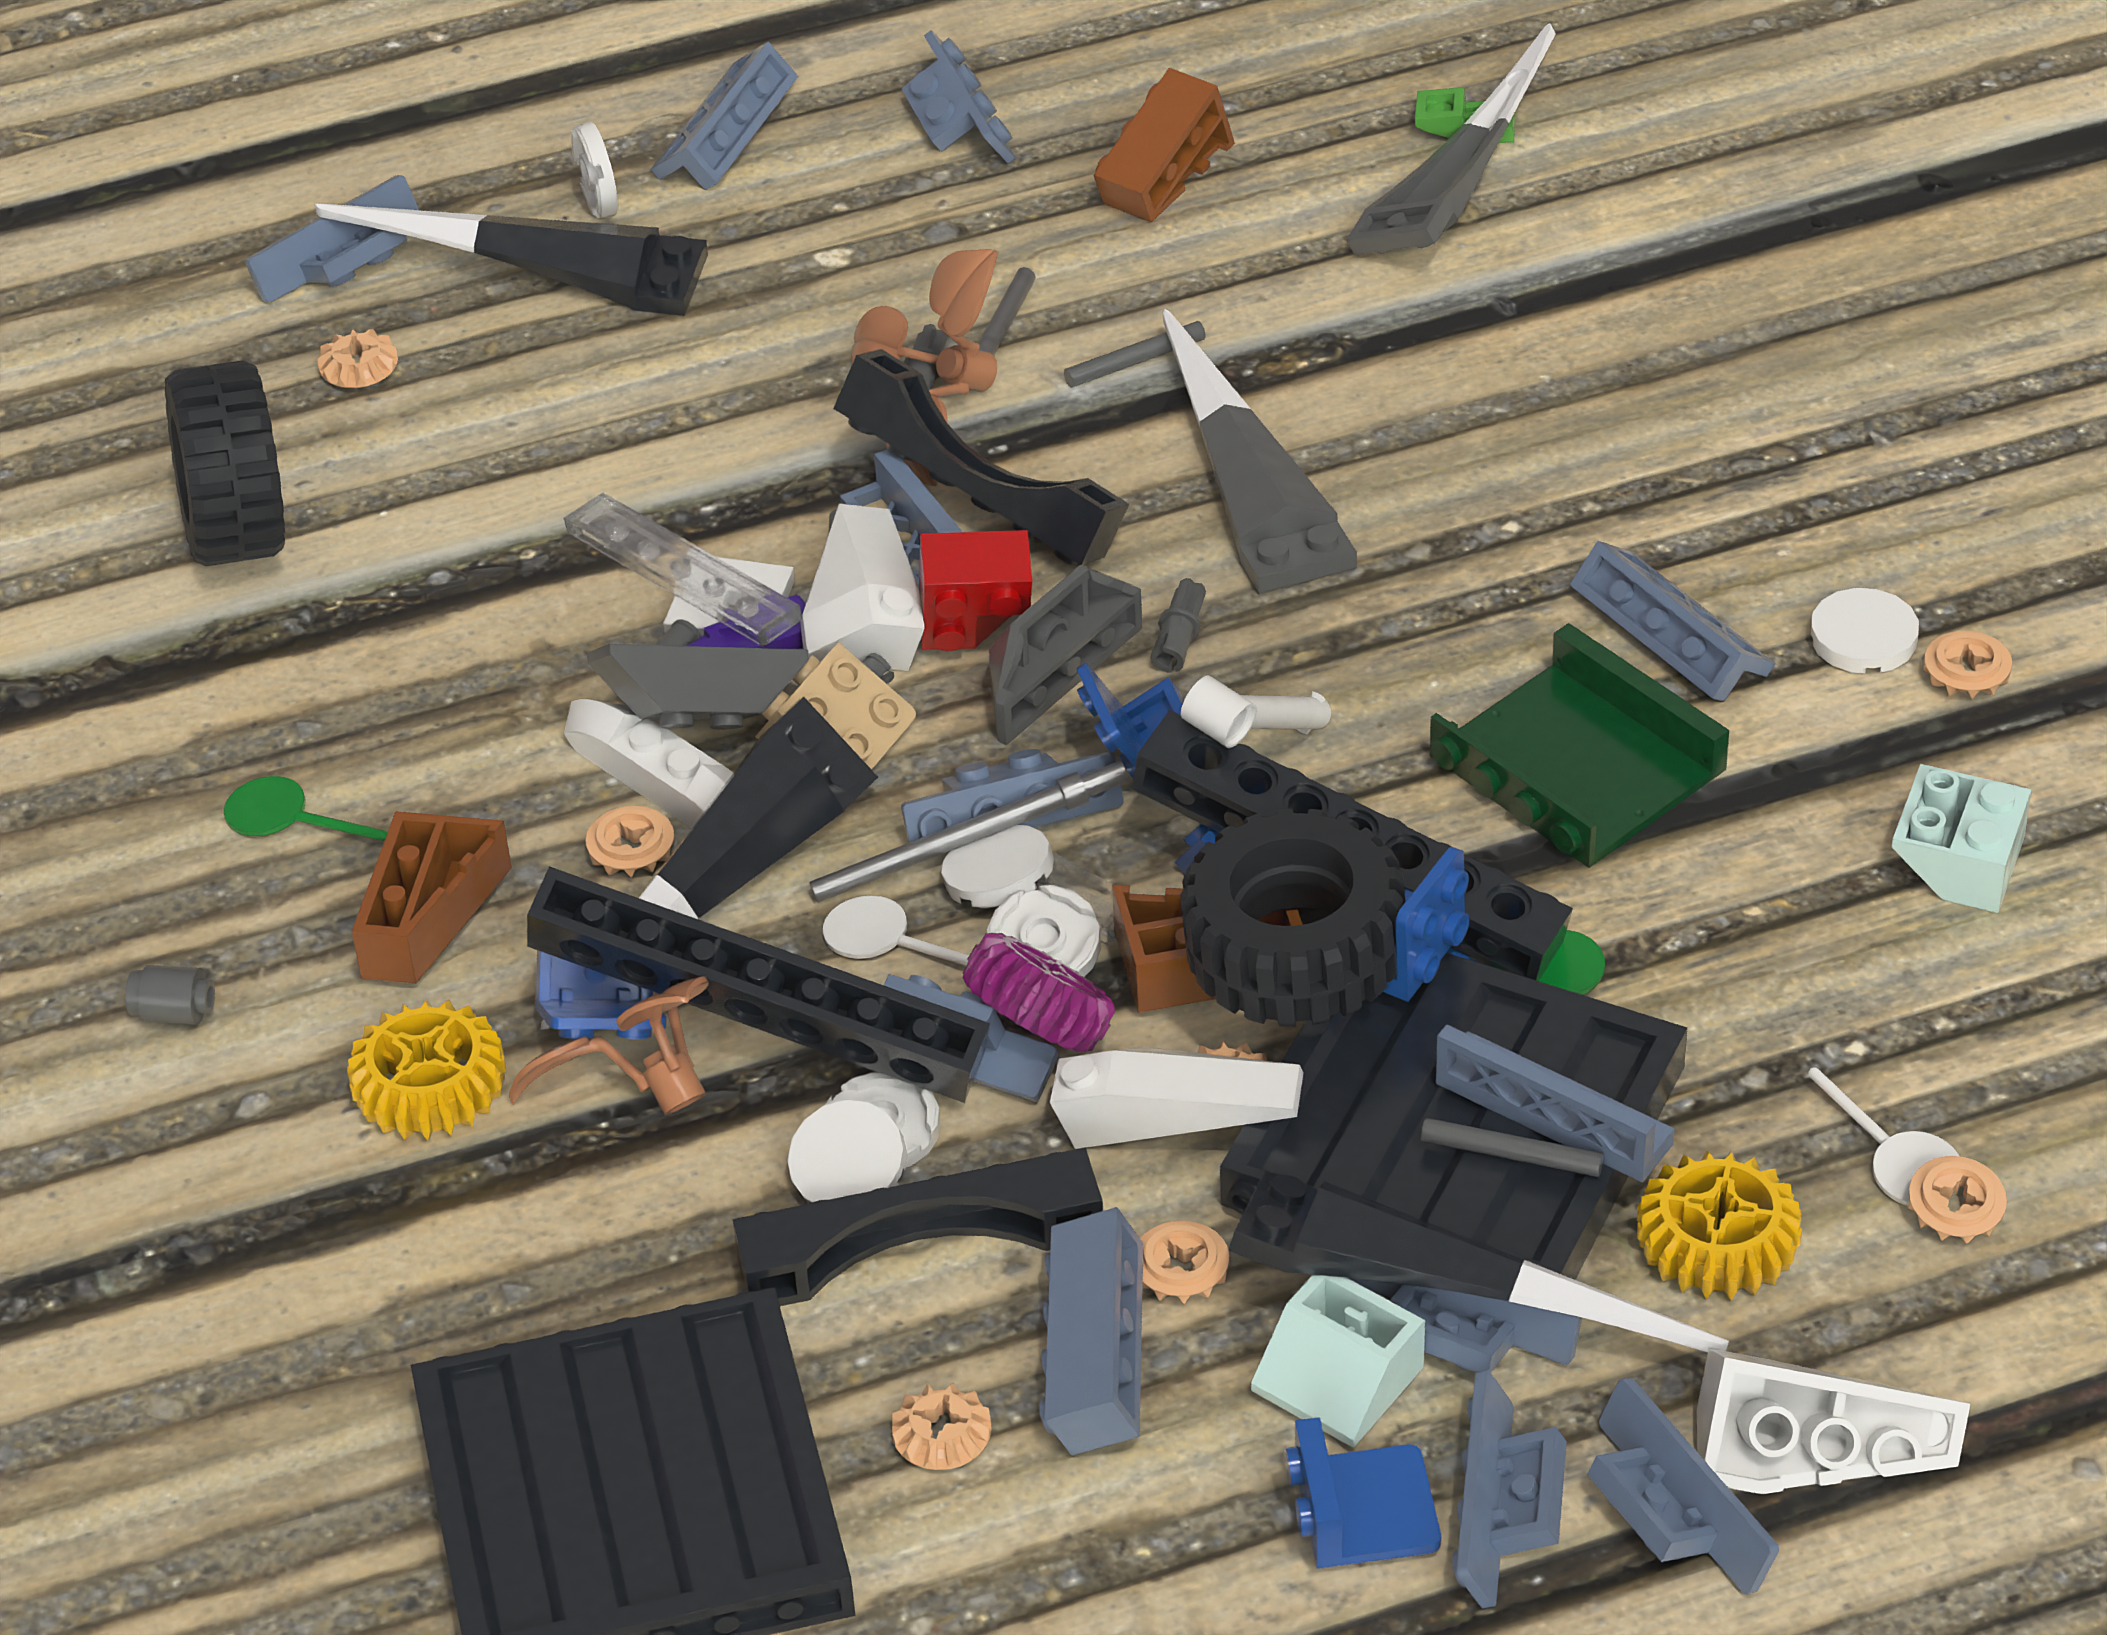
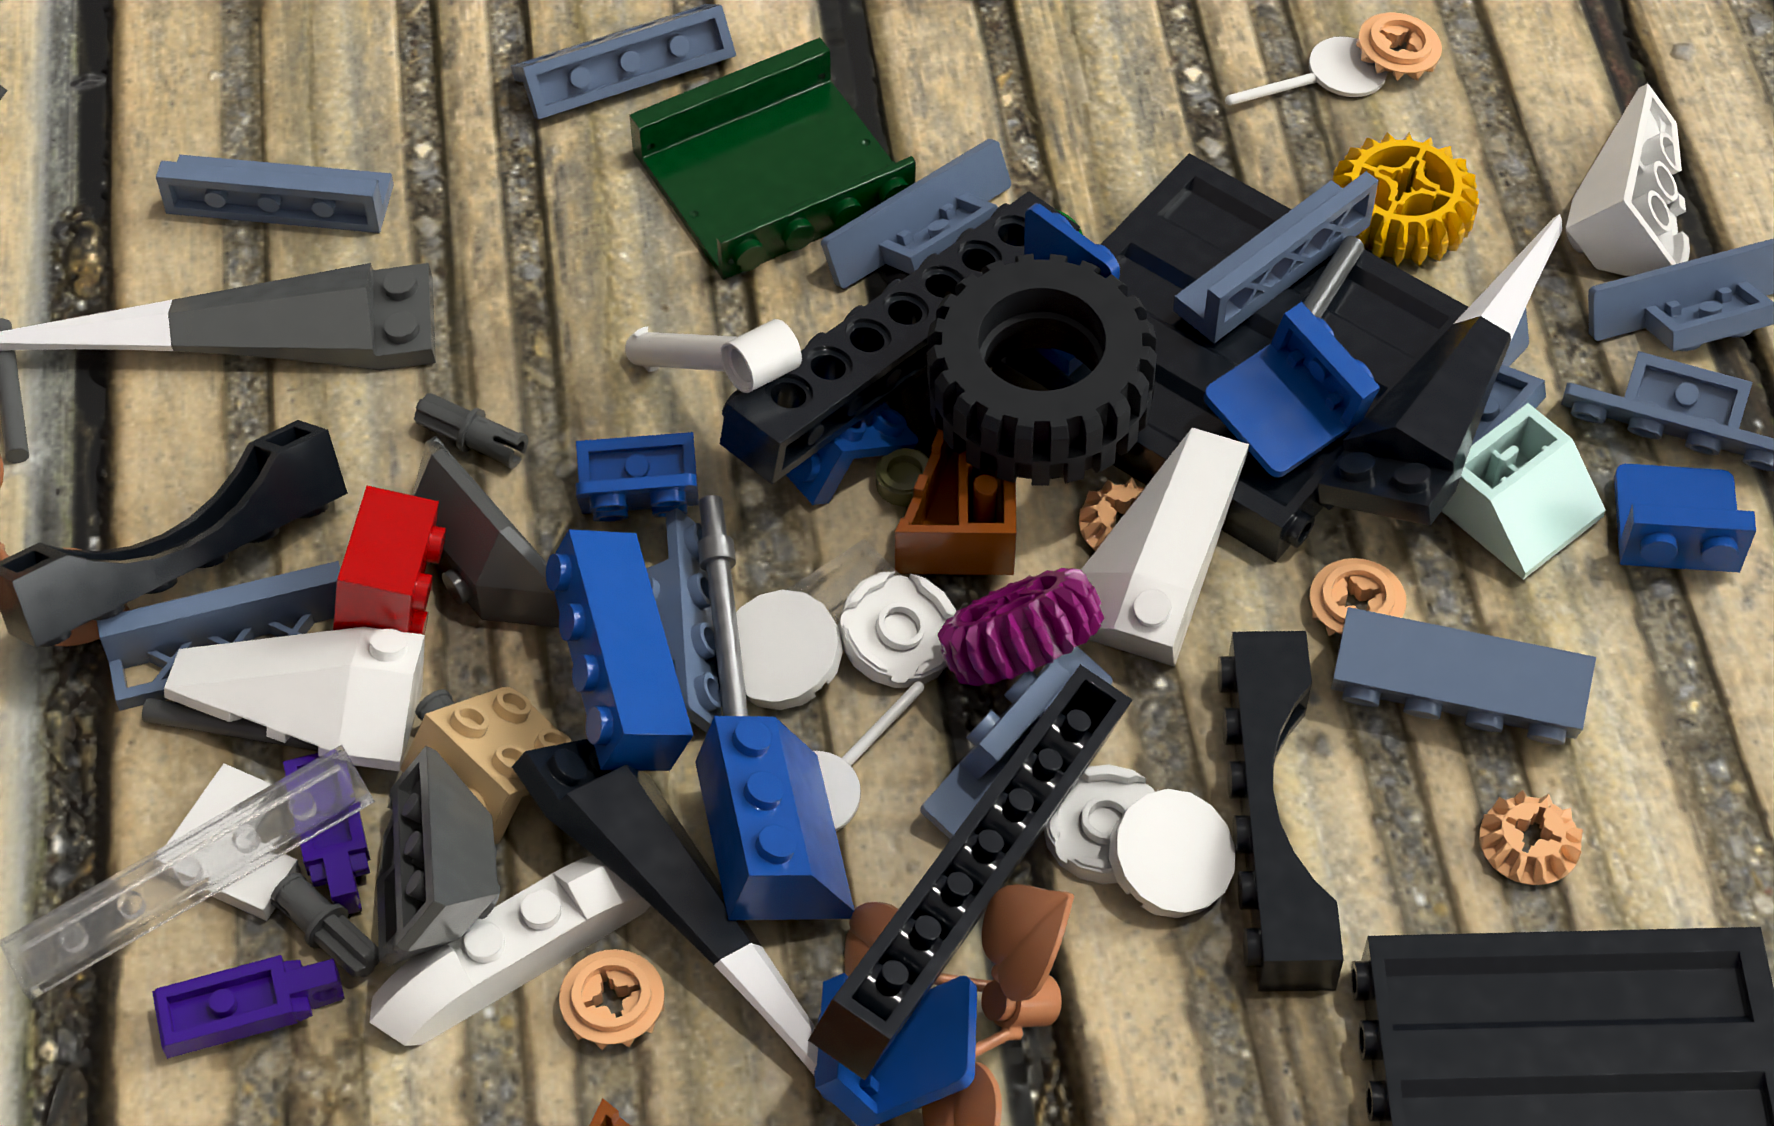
camera: 80 degrees left, 10 degrees up
none -> dark purple hinge [152,955,345,1059]
none -> sand blue fence [156,154,394,233]
none -> blue brick [546,529,694,771]
none -> blue slope [695,716,855,920]
none -> sand blue bracket [821,139,1011,288]
none -> blue bracket [1203,302,1380,477]

